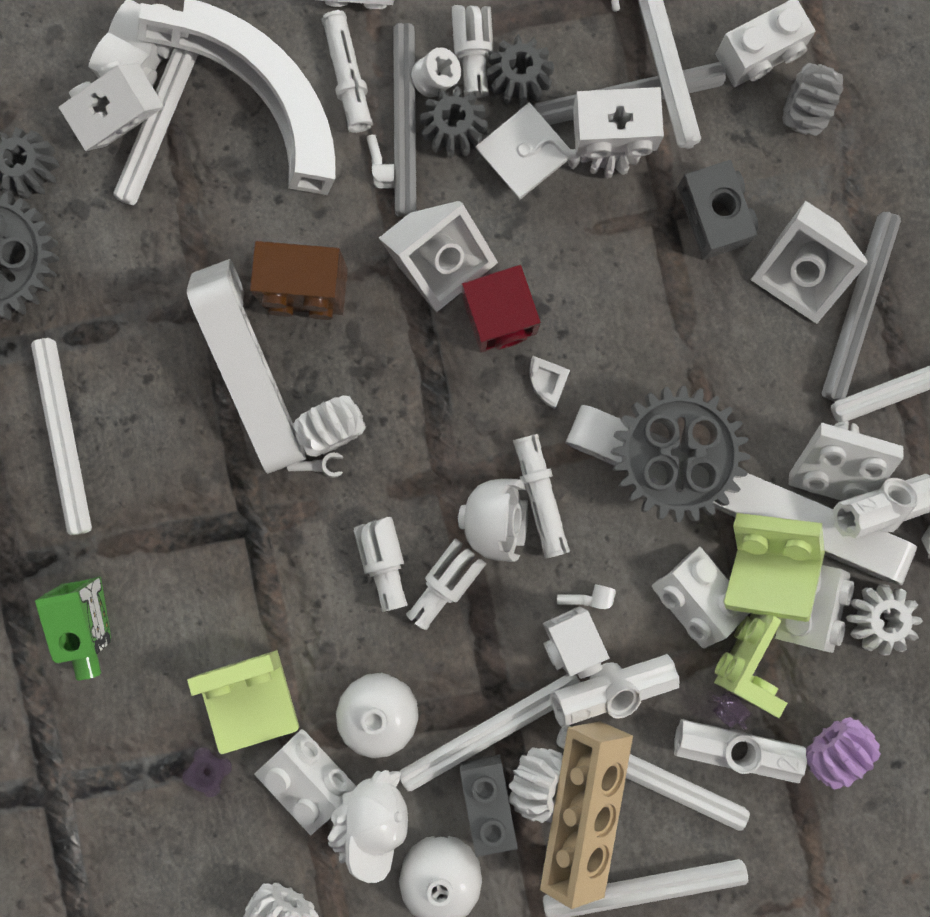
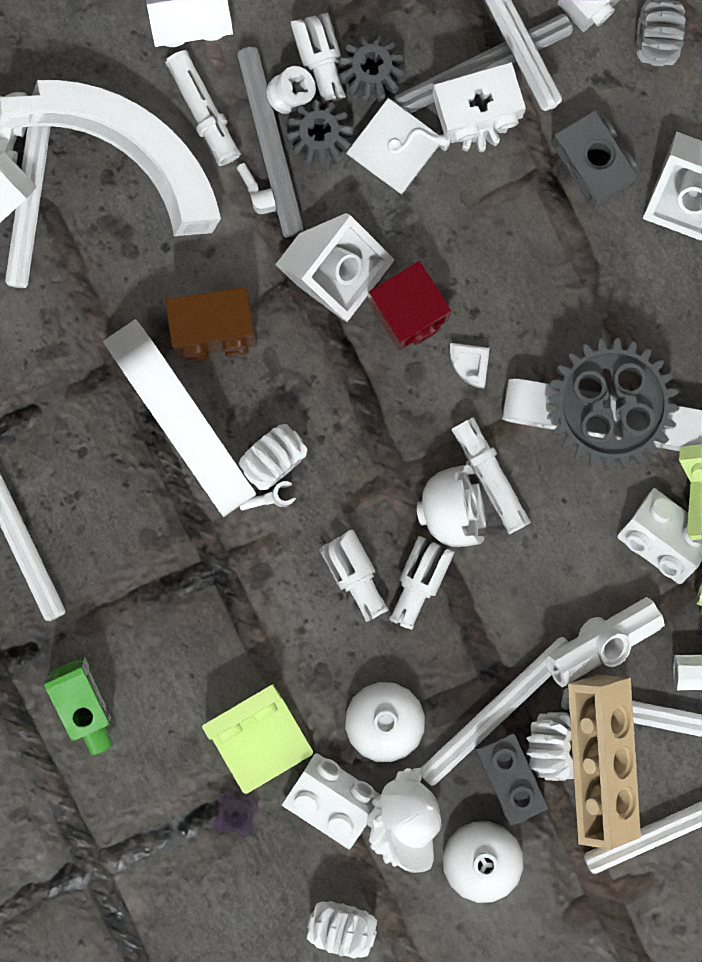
camera: 15 degrees left, 0 degrees up
white brick [543,607,610,679] -> none
white hand [557,584,616,609] -> none

